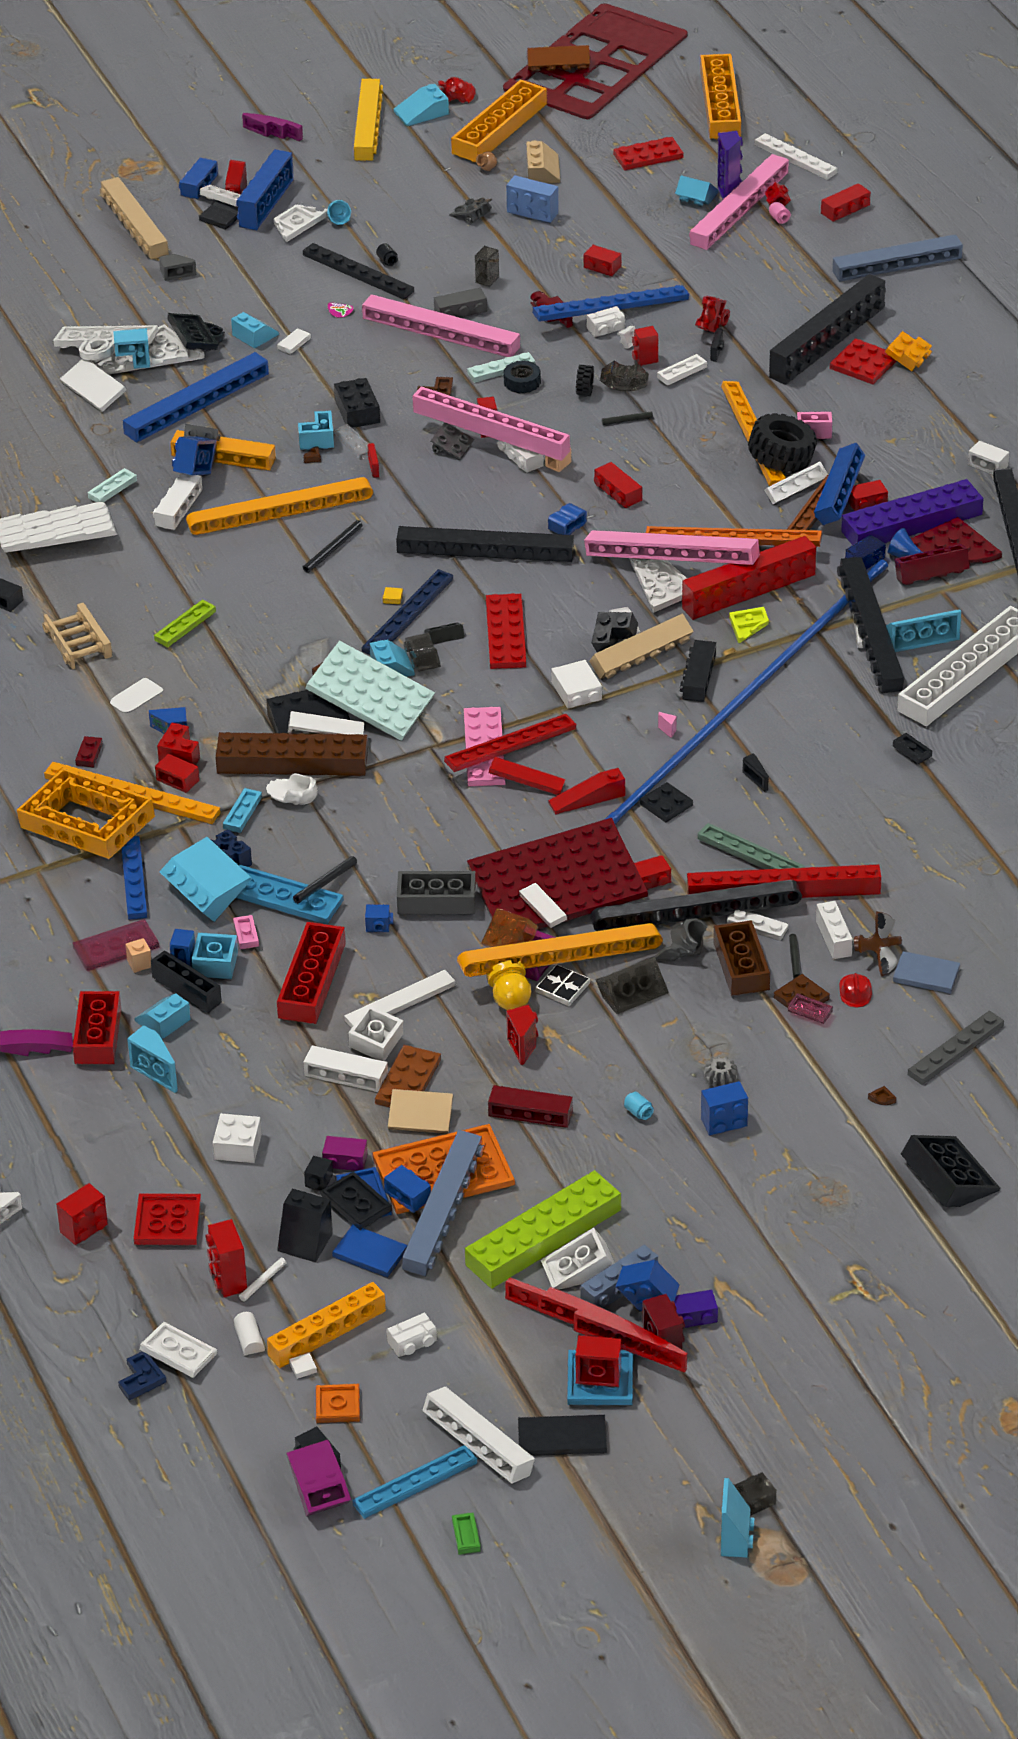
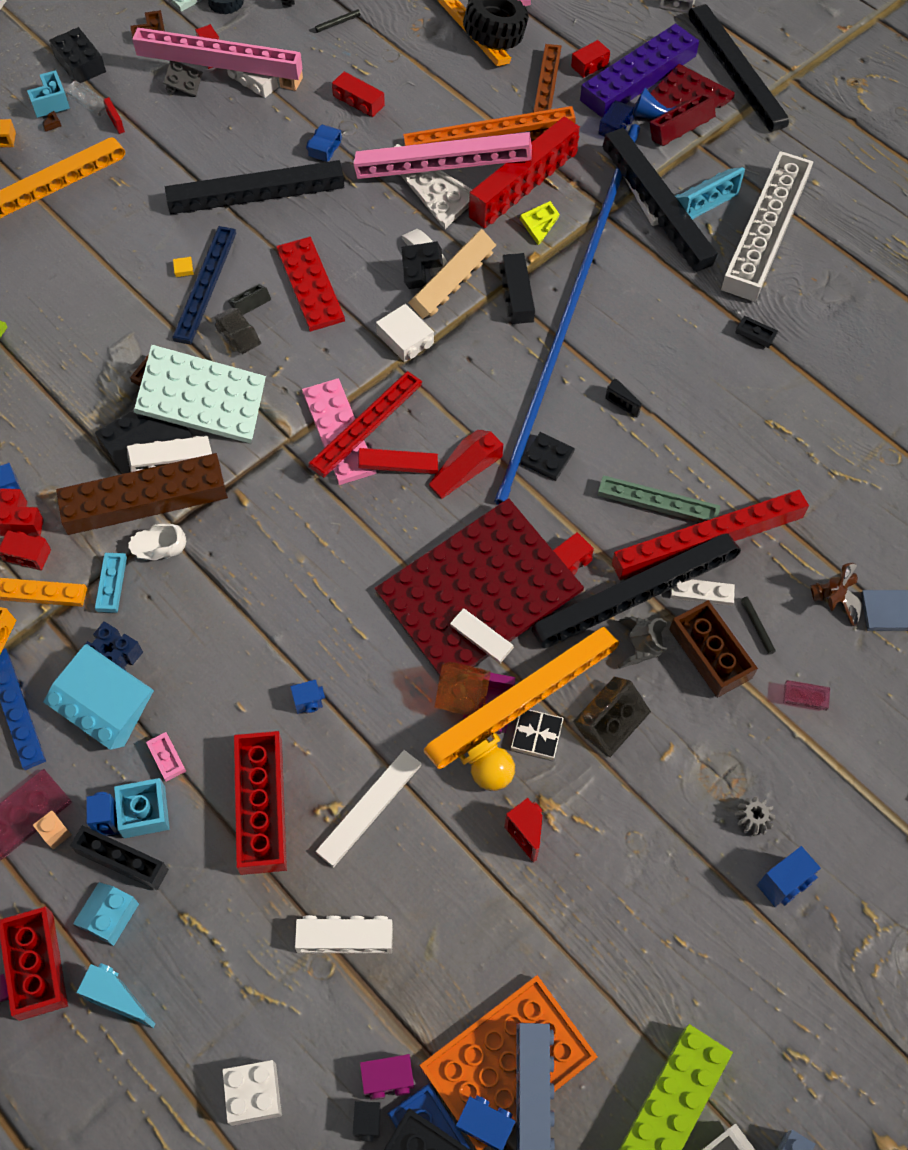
camera: 20 degrees left, 20 degrees up
dark azure plate [236,865,344,924] -> none
black piece [293,856,357,904] -> none
black piece [303,520,362,573] -> none
white brick [349,1005,403,1061] -> none
medium azure slope [370,640,415,677] -> none
dark orange plate [375,1045,441,1108] -> none
tan tile [388,1089,453,1134] -> none
dark grey brick [397,871,476,914] -> none
dark red brick [488,1085,573,1128] -> none
medium azure brick [624,1092,654,1120] -> none
bright pink slope [658,712,677,738] -> none
white plate [765,461,828,505] -> none
reddish brown plate [774,974,830,1009] -> none
blue brick [814,442,865,525] -> none
white brick [816,901,853,960] -> none
red piece [839,973,872,1008] -> none

